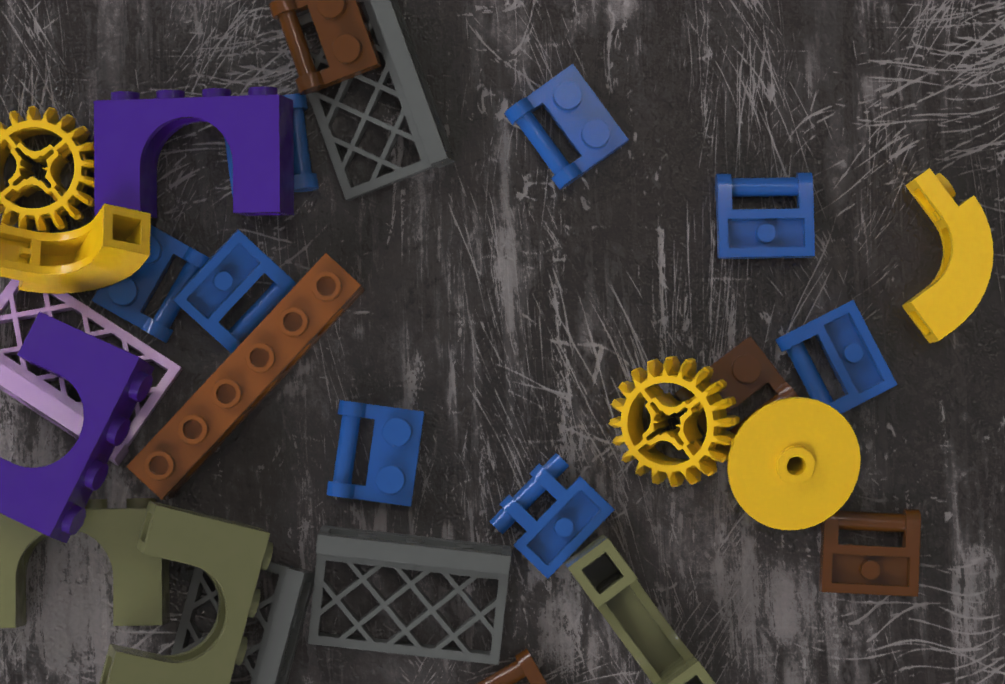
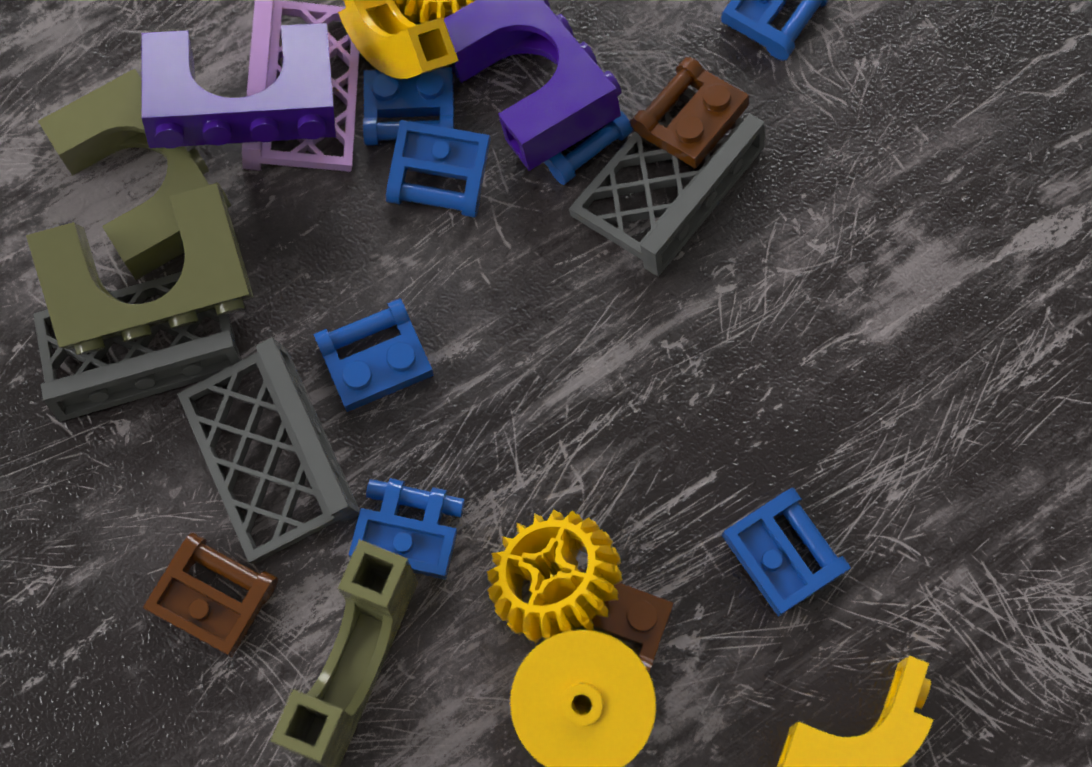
camera: 60 degrees right, 15 degrees down
dark orange brick [126,253,365,500] -> none
blue plate [504,64,629,190] -> none
blue plate [775,300,898,414] -> none

